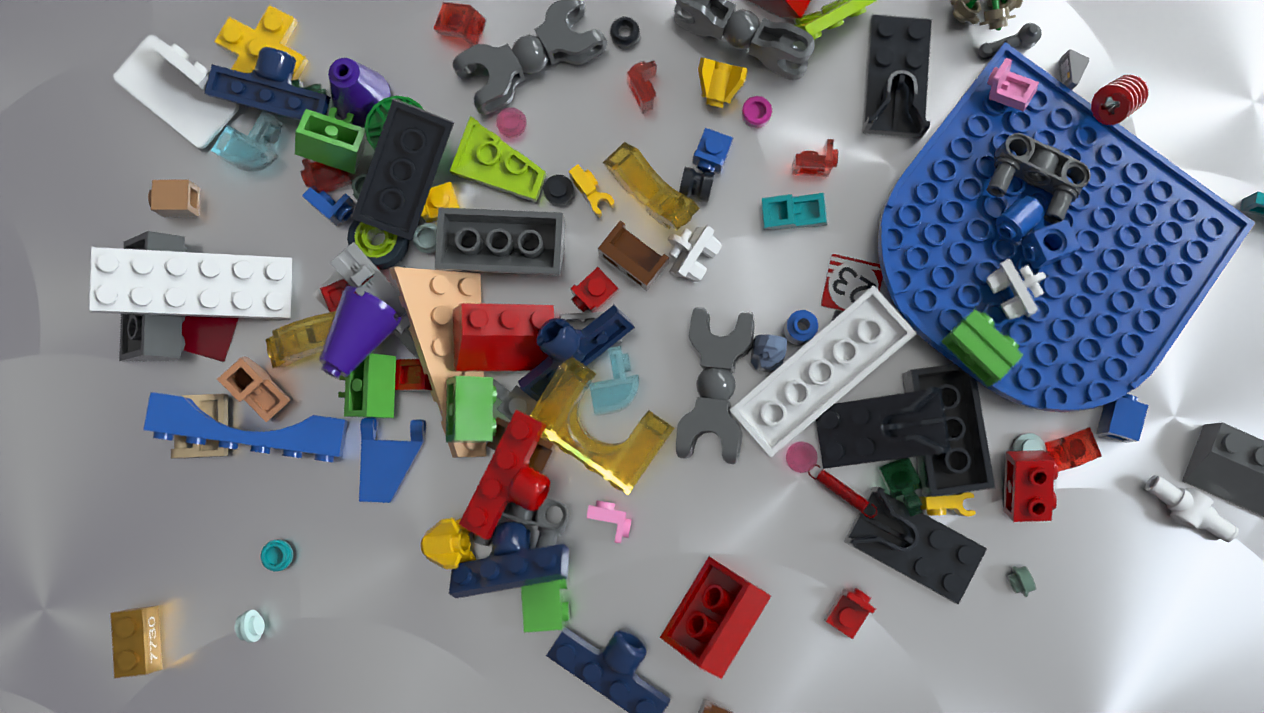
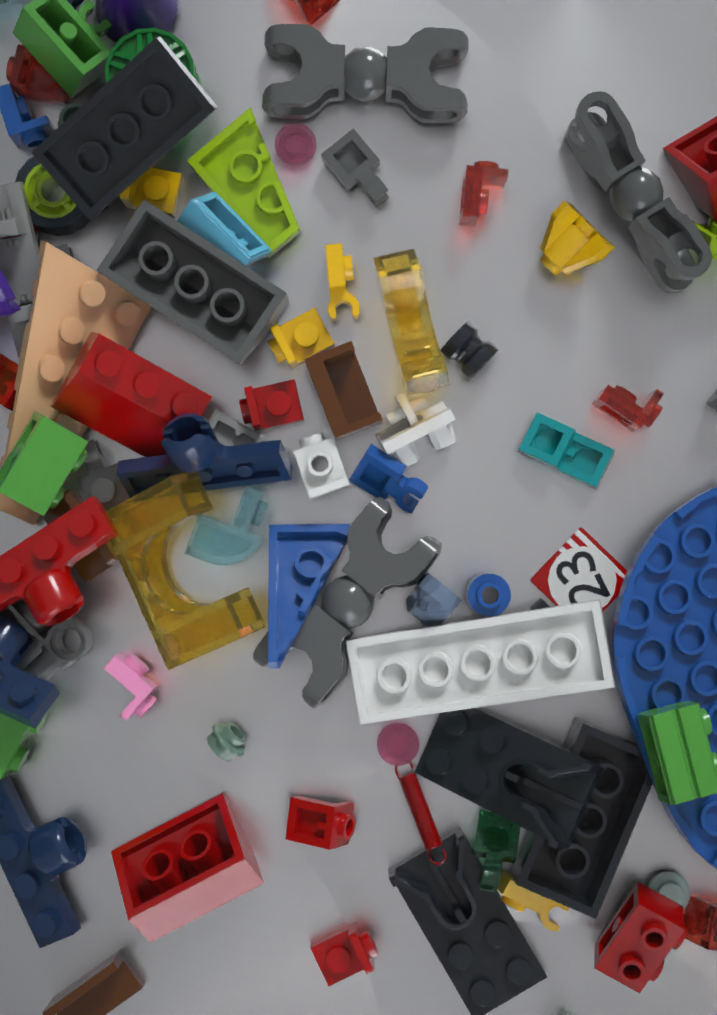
camera: 30 degrees right, 5 degrees up
light aqua plate [413,223,437,254] -> none
black plate [543,175,574,205] -> none
black plate [610,17,640,47] -> none
blue bracket [692,128,733,174] -> none
dark pink tile [741,96,772,128] -> none
none -> medium azure slope [177,192,272,266]
none -> sand green plate [207,722,246,762]
none -> yellow bracket [267,307,335,369]
none -> blue wing [268,524,350,669]
none -> red bracket [285,795,356,850]
none -> white brick [293,433,350,500]
none -> dark grey plate [321,128,389,207]
none -> blue plate [349,444,428,513]

